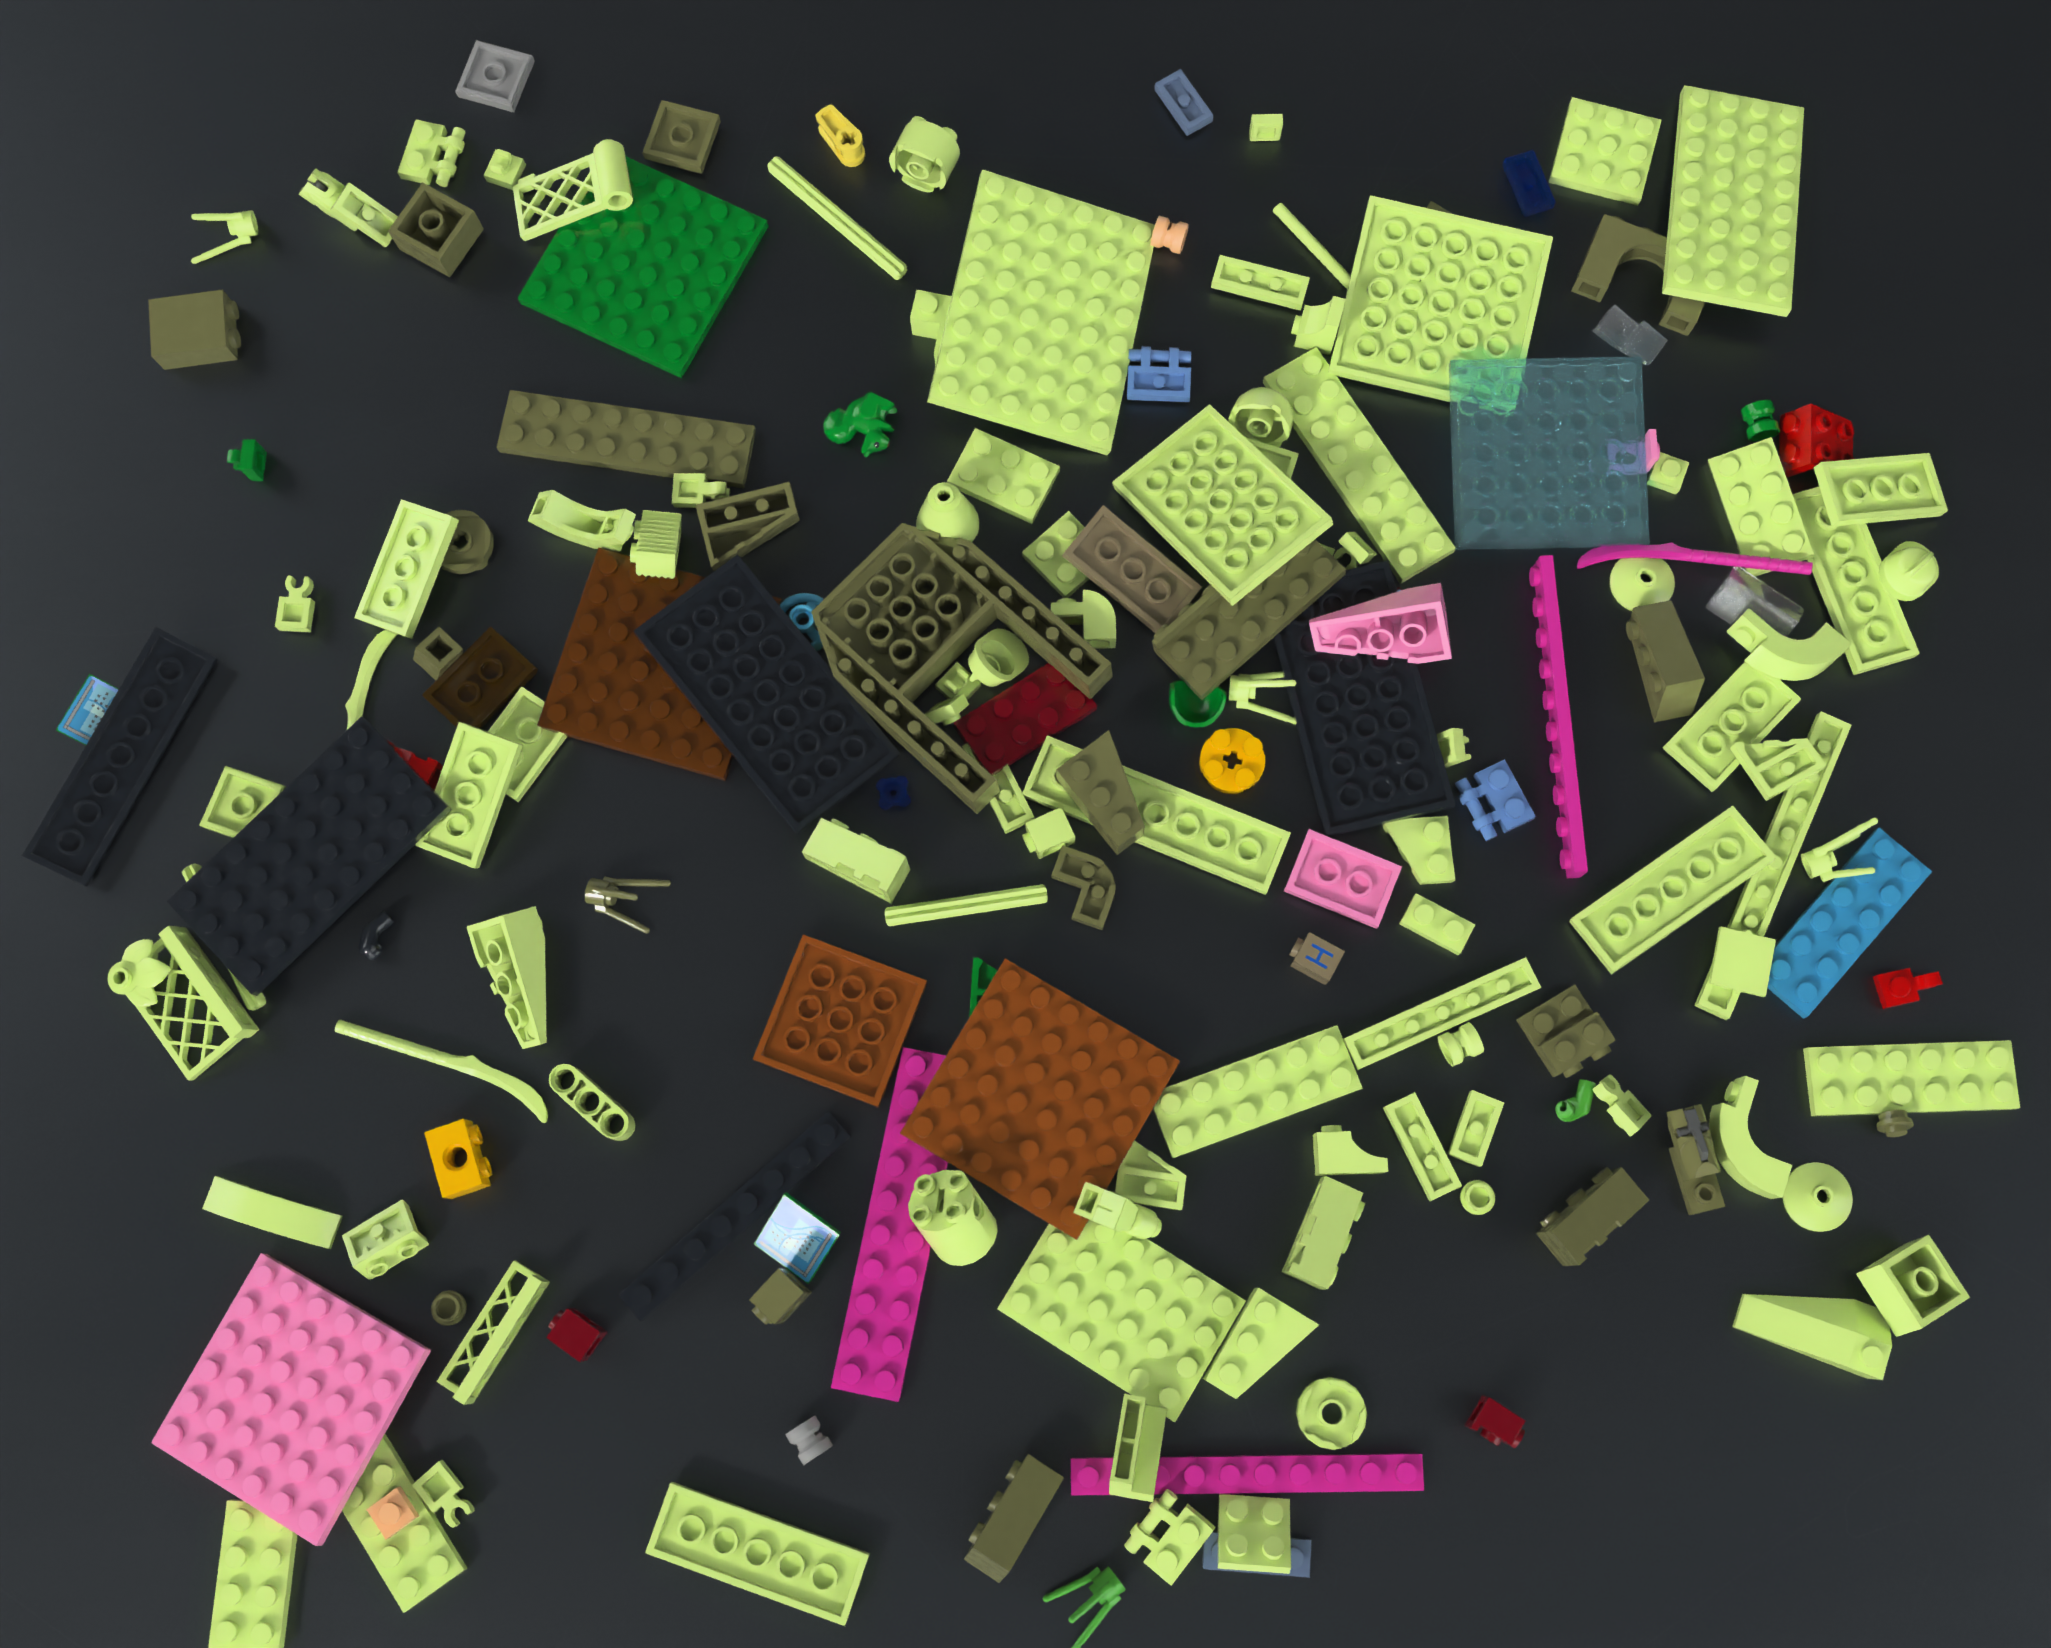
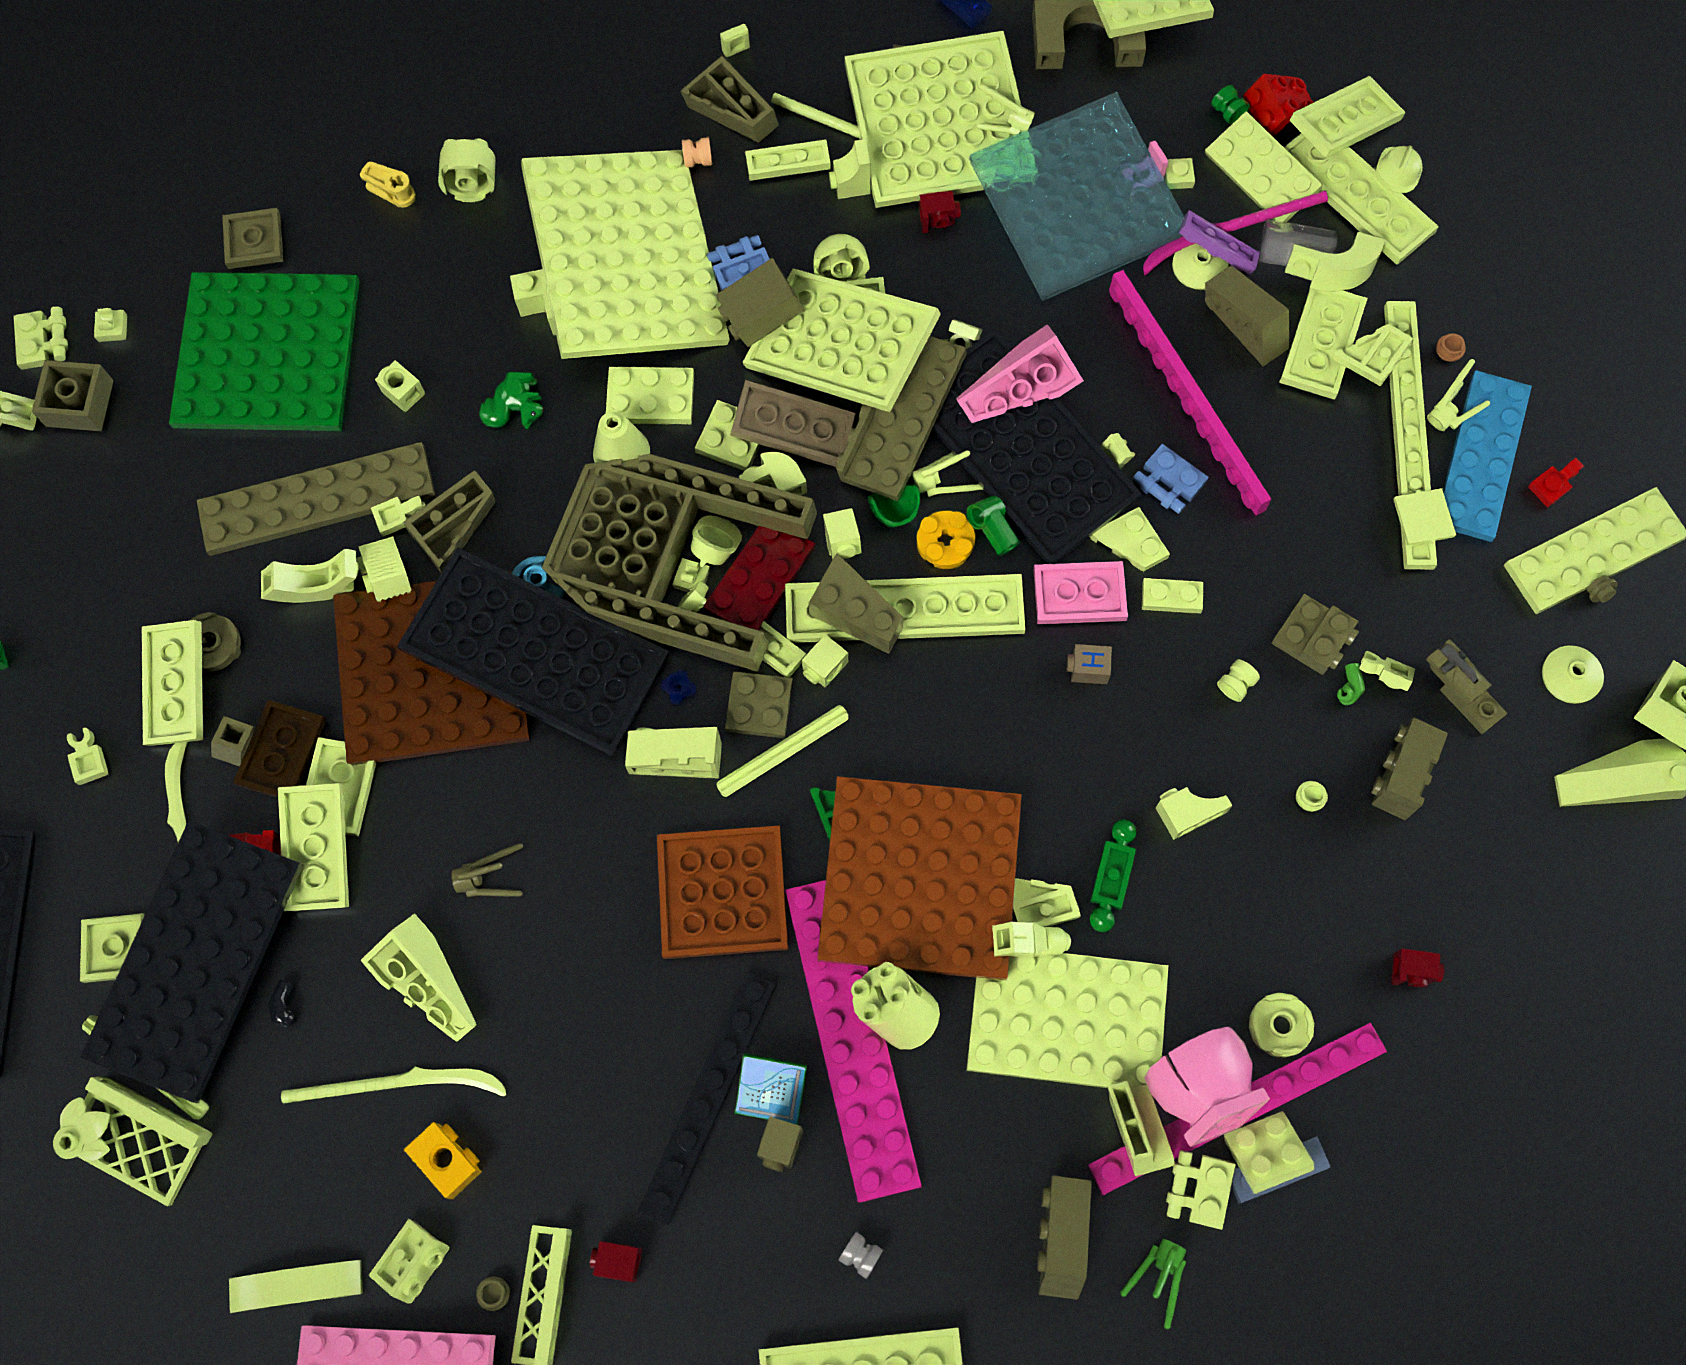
camera: 25 degrees left, 5 degrees down
light grey tile [455,40,535,112] -> none
yellowish green piece [512,139,633,241] -> none
yellowish green beam [549,1064,635,1141] -> none
yellowish green axle [767,156,907,280] -> none
olive plate [1051,845,1116,930] -> none
yellowish green plate [1153,1025,1362,1159] -> none
sand blue plate [1155,69,1213,136] -> none
yellowish green wedge [1203,1288,1319,1399] -> none
yellowish green plate [1263,347,1456,584] -> none
yellowish green wedge [1282,1176,1365,1290] -> none
yellowish green plate [1343,957,1541,1070] -> none
yellowish green plate [1383,1092,1462,1201] -> none
yellowish green plate [1447,1090,1504,1167] -> none
yellowish green plate [1569,806,1777,975] -> none
clear slope [1593,304,1668,365] -> none
yellowish green arch [1709,1076,1792,1199] -> none
none -> yellowish green brick [375,360,426,413]
none -> olive wedge [681,56,779,143]
none -> olive brick [716,257,805,347]
none -> olive plate [725,672,793,738]
none -> yellowish green arch [823,508,862,559]
none -> dark red brick [919,190,961,233]
none -> green piece [966,496,1021,556]
none -> yellowish green plant [977,84,1035,137]
none -> green plate [1090,819,1137,932]
none -> bright pink plate [1144,1027,1270,1147]
none -> medium lavender plate [1179,210,1260,275]
none -> medium nougat plate [1436,333,1466,362]

